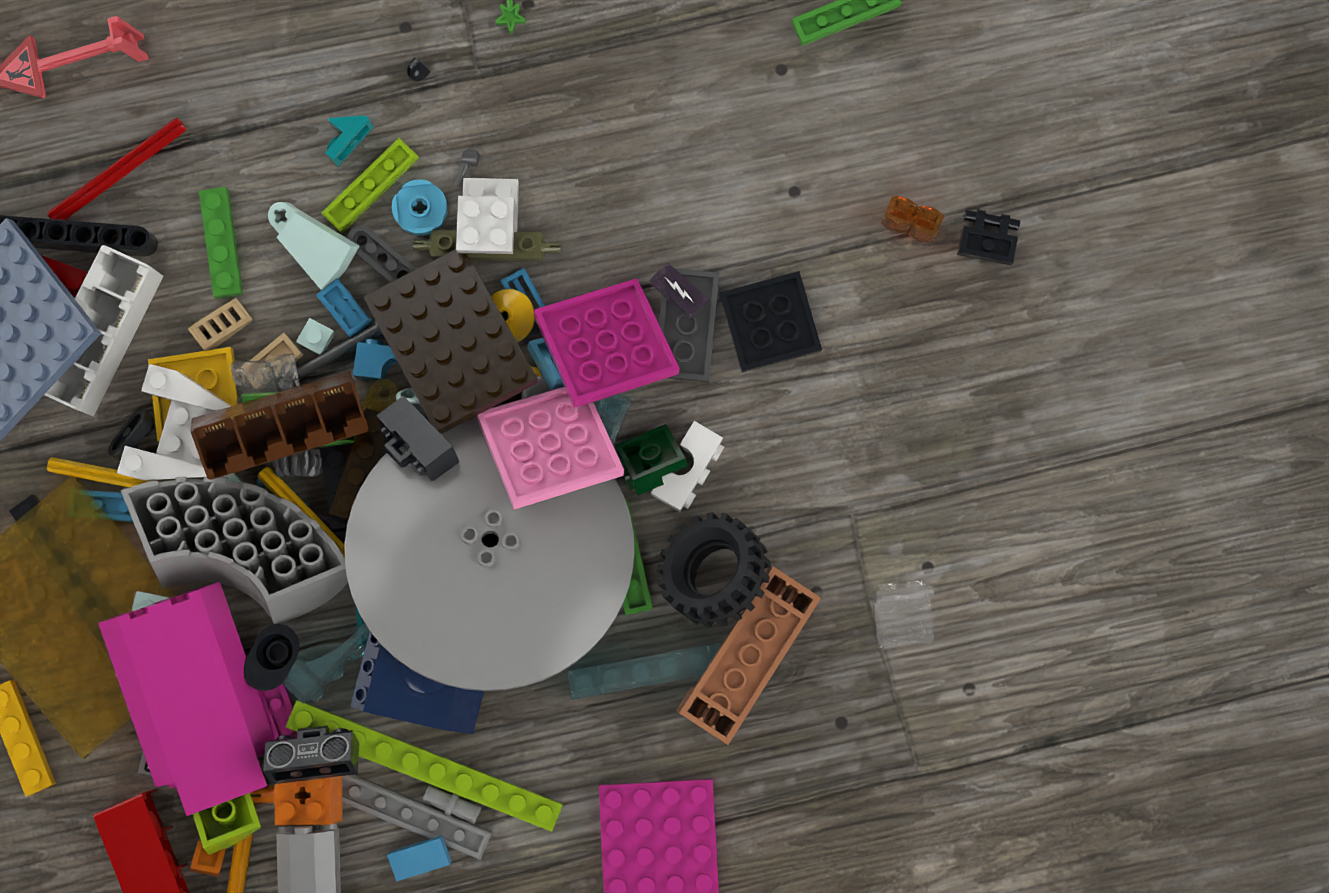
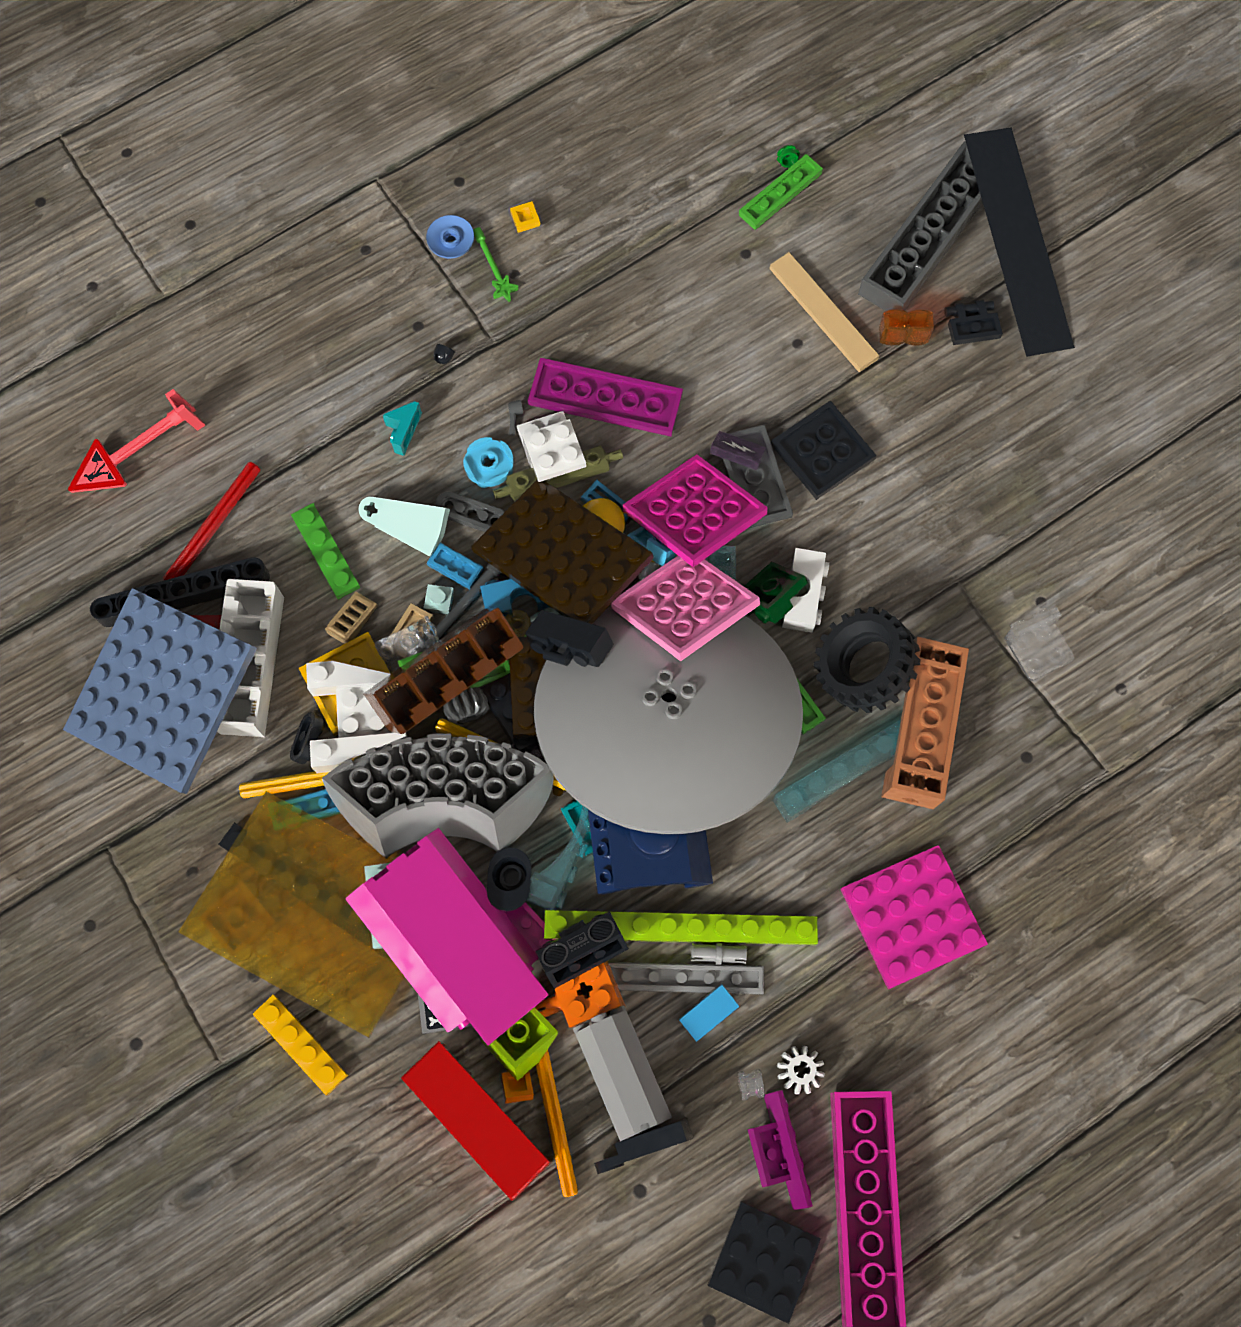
camera: 20 degrees left, 10 degrees down
lime tile [321,138,419,234] -> none
none -> magenta plate [528,357,683,437]
none -> tan tile [770,252,879,373]
none -> dark grey brick [858,141,983,319]
none -> black sticker [964,127,1075,357]

